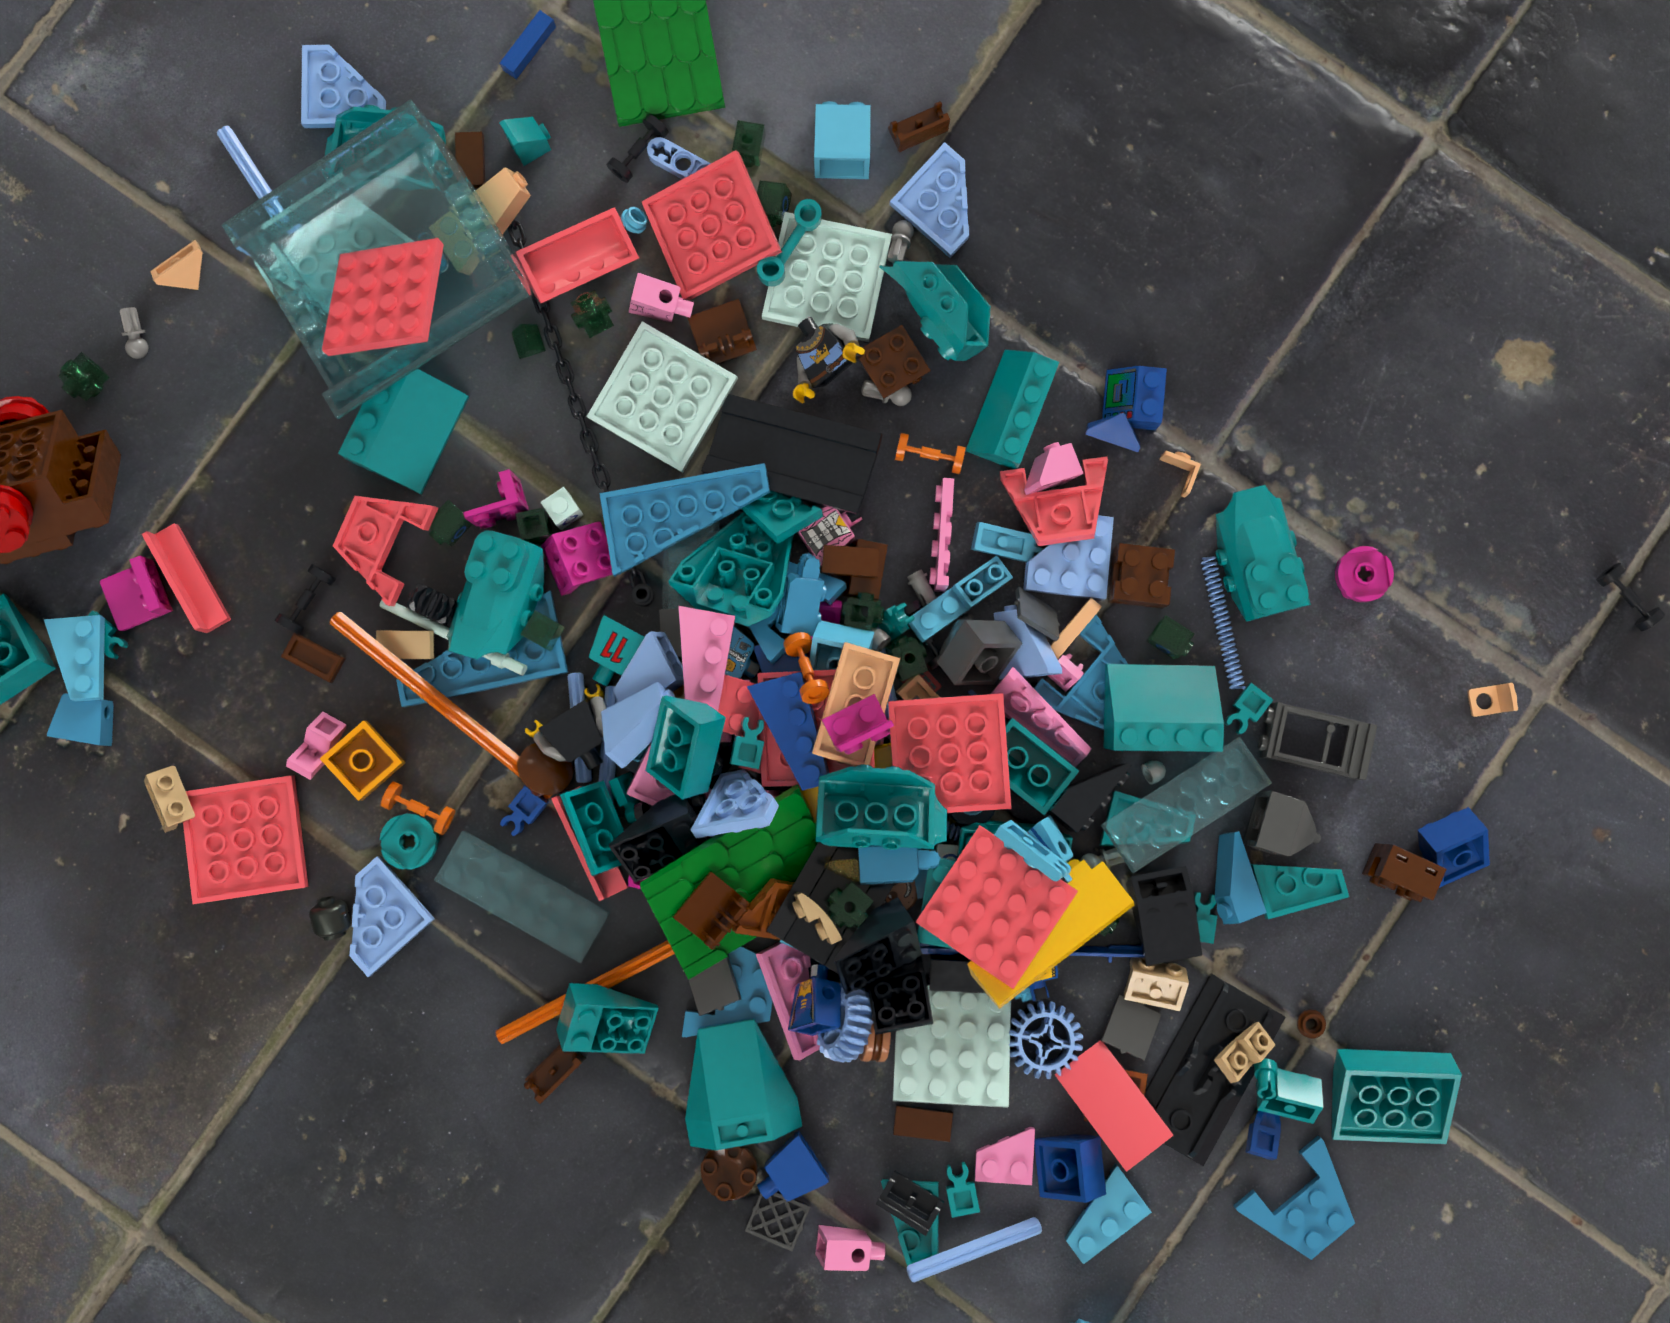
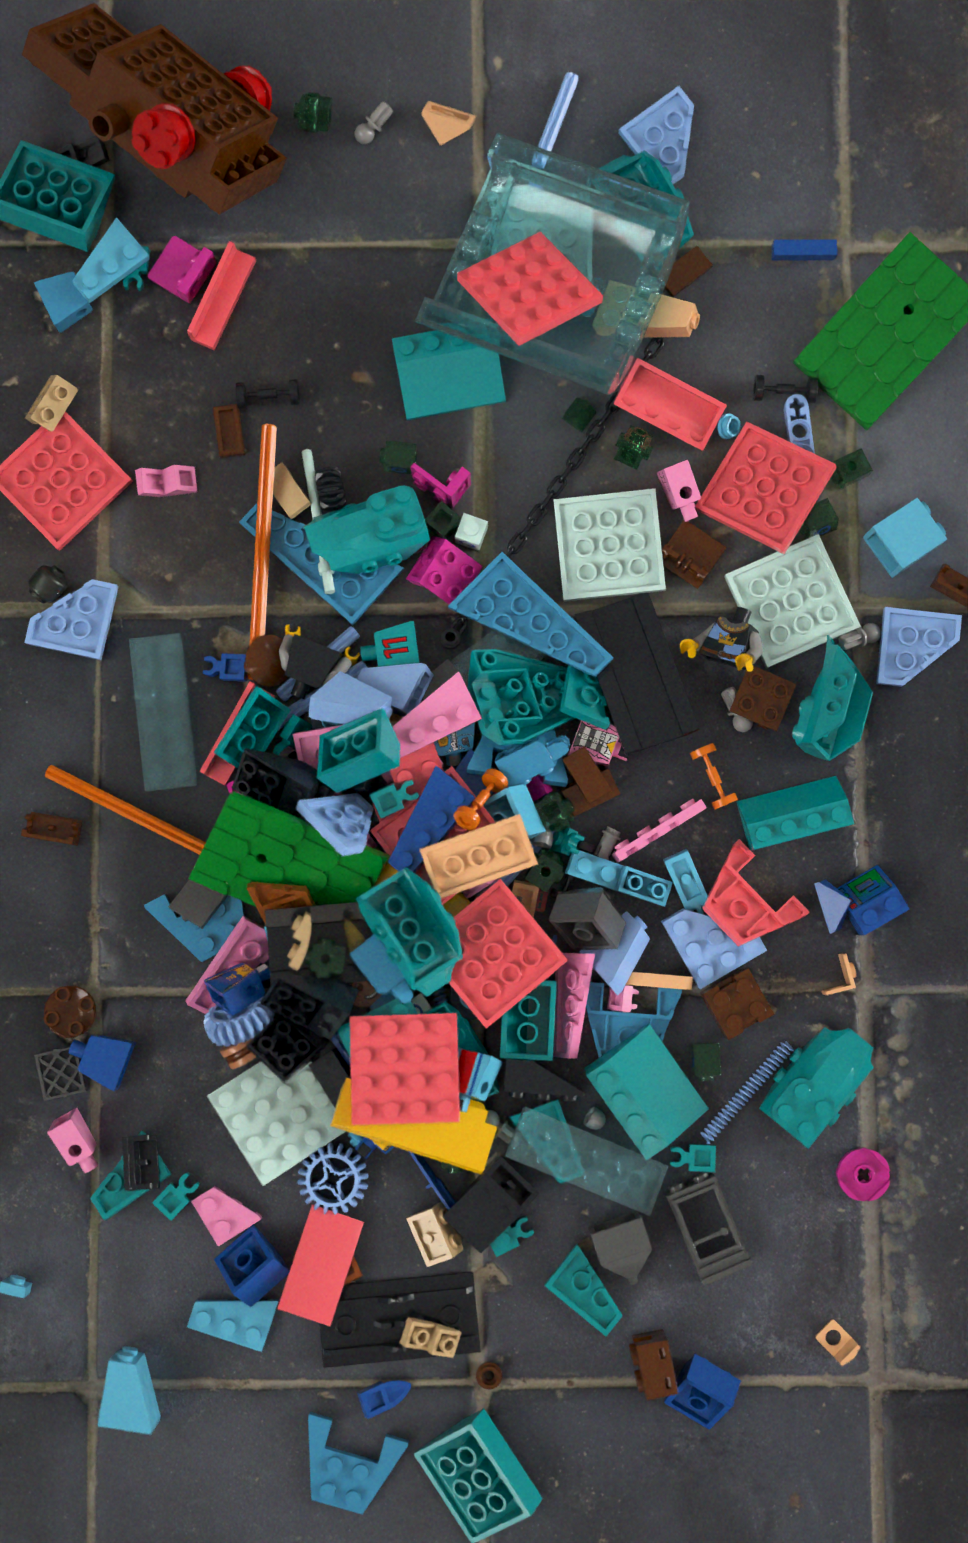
camera: 55 degrees right, 0 degrees up
light orange brick [320,720,406,801] -> none
coral wing [333,496,439,606] -> none
teal plate [380,813,439,870] -> none
orange wheel [381,781,455,835] -> none
teal slope [499,117,551,166] -> none
clear green brick [521,610,565,651] -> none
teal slope [556,983,659,1054] -> none
reddish brown hinge [673,871,751,950] -> none
teal wedge [685,1019,802,1150] -> none
teal piece [757,199,822,287] -> none
dark pink bracket [822,694,894,755] -> none
reddish brown tile [893,1104,953,1142] -> none
light blue axle [907,1217,1042,1282] -> none
medium azure hinge [994,820,1071,881] -> none
dark grey piece [1014,587,1060,641] -> none
bright pink slope [1024,442,1084,495] -> none
dark grey piece [1101,995,1162,1061] -> none
dark azure slope [1215,831,1267,924] -> none
teal hinge [1254,1058,1323,1124] -> none

